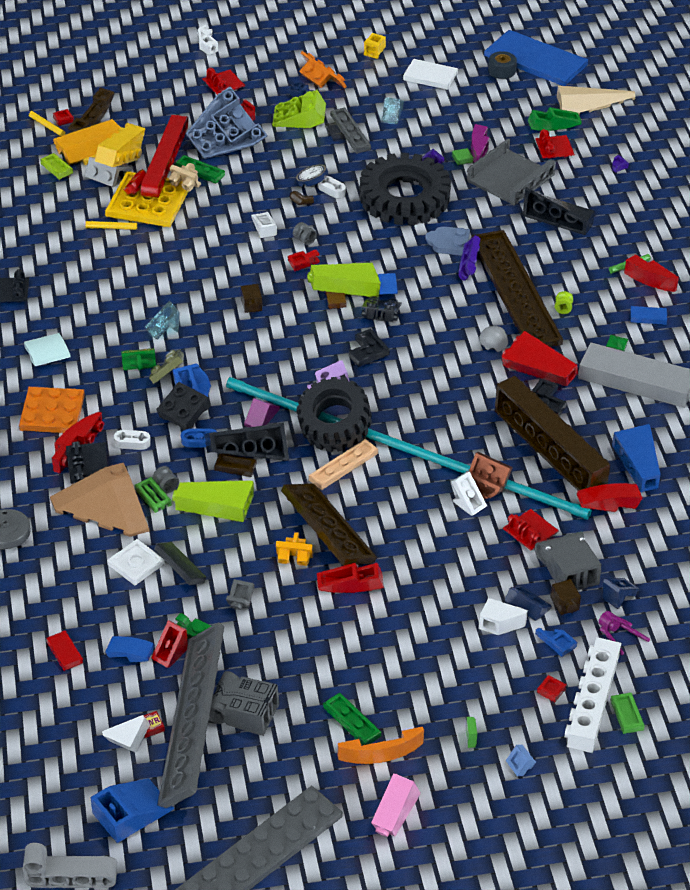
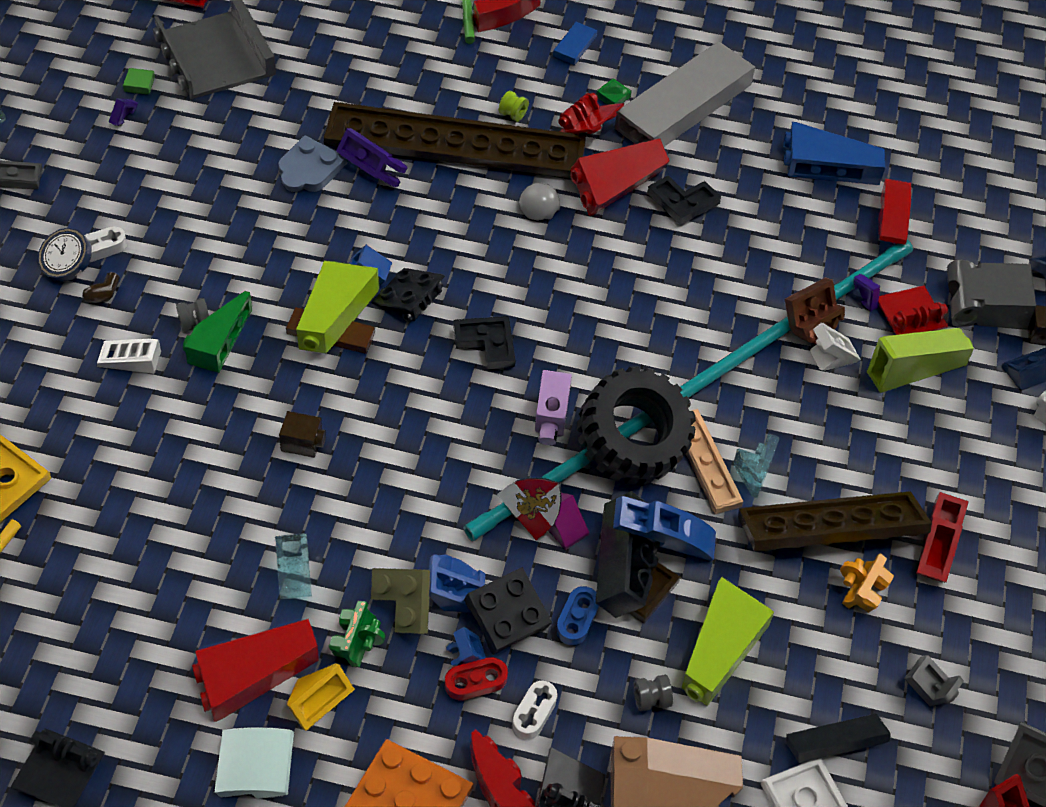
camera: 70 degrees left, 10 degrees up
bright green tile [135,477,172,513] -> none
green plate [175,613,211,639] -> none
red plate [288,250,320,271] -> none
black tyre [359,153,451,225] -> none
magenta slope [471,124,489,163] -> none
dark brown brick [495,376,610,491] -> none
black wedge [523,187,595,235] -> none
none -> green slope [183,291,252,373]
none -> red slope [192,618,319,722]
none -> yellow slope [287,663,355,731]
none -> red plate [445,657,508,700]
none -> blue tile [446,627,486,667]
none -> shield [497,477,562,540]
none -> red hinge [558,93,624,134]
none -> blue slope [613,496,716,561]
none -> clear light blue slope [733,434,780,498]
none -> dark purple tile [854,274,881,311]
none -> lime slope [867,328,974,393]

